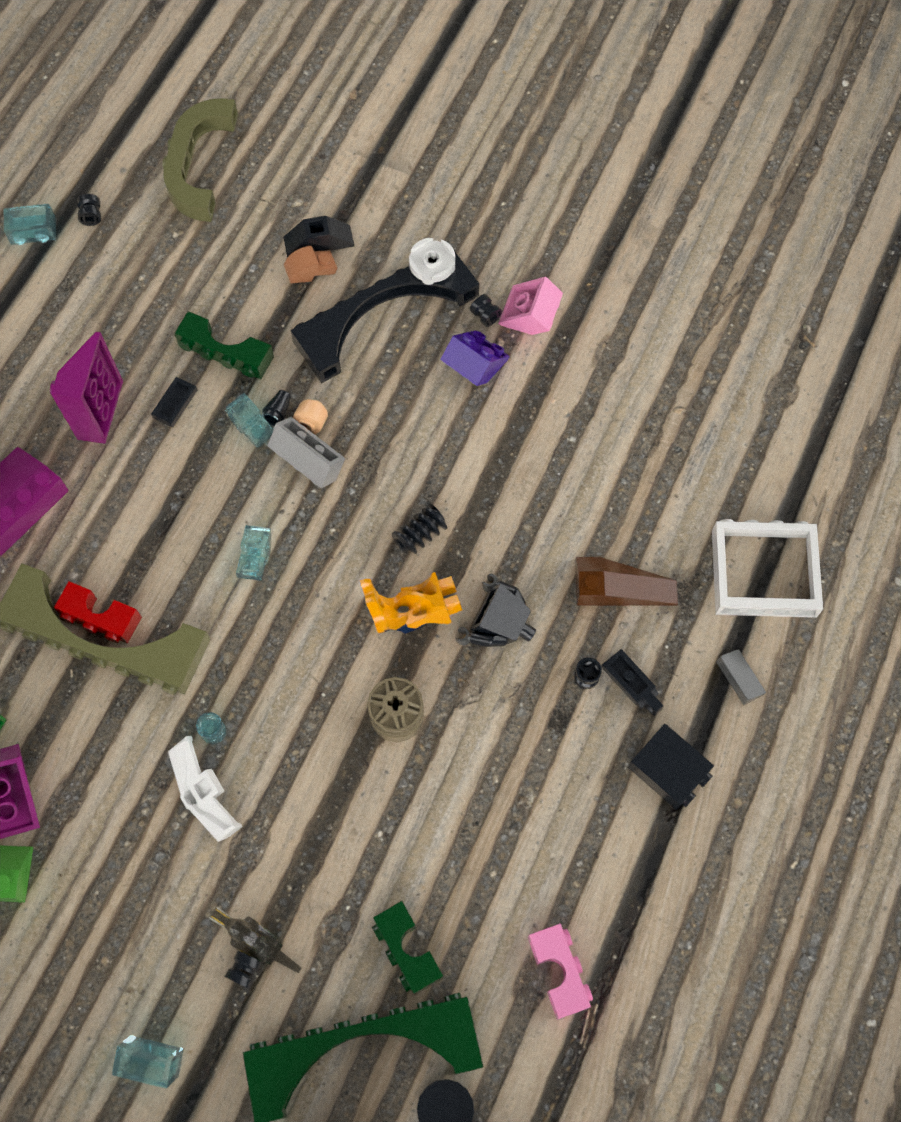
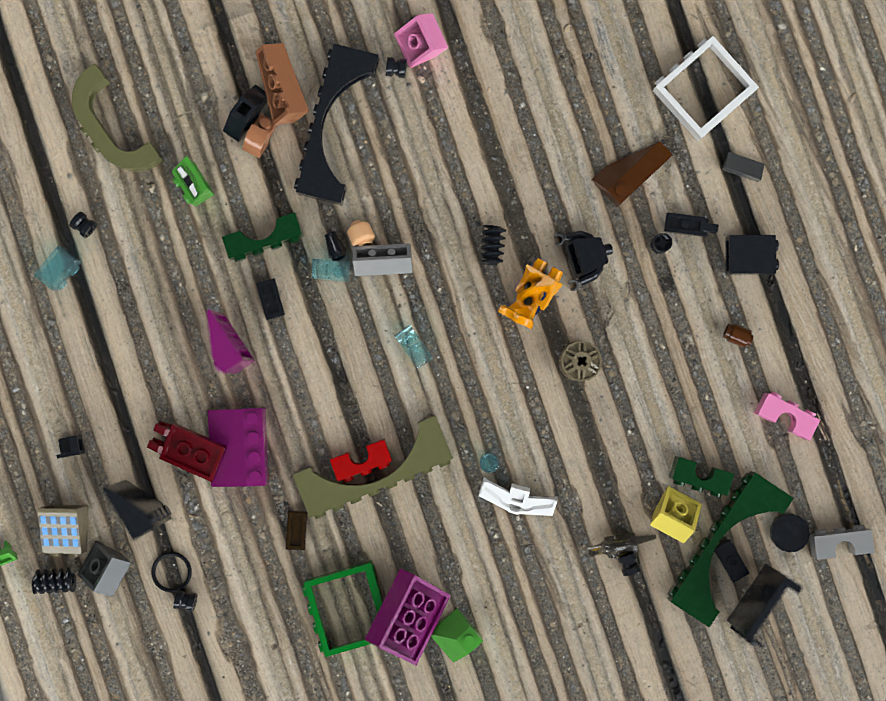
camera: 45 degrees left, 20 degrees up
clear light blue piece [112,1035,184,1089] -> none
white plate [409,238,455,285] -> none
dark purple slope [440,330,510,386] -> none
none -> bright green slope [172,156,215,207]
none -> nougat wedge [255,43,309,125]
none -> light yellow slope [650,486,702,543]
none -> black plate [714,539,750,583]
none -> reddish brown brick [723,323,754,348]

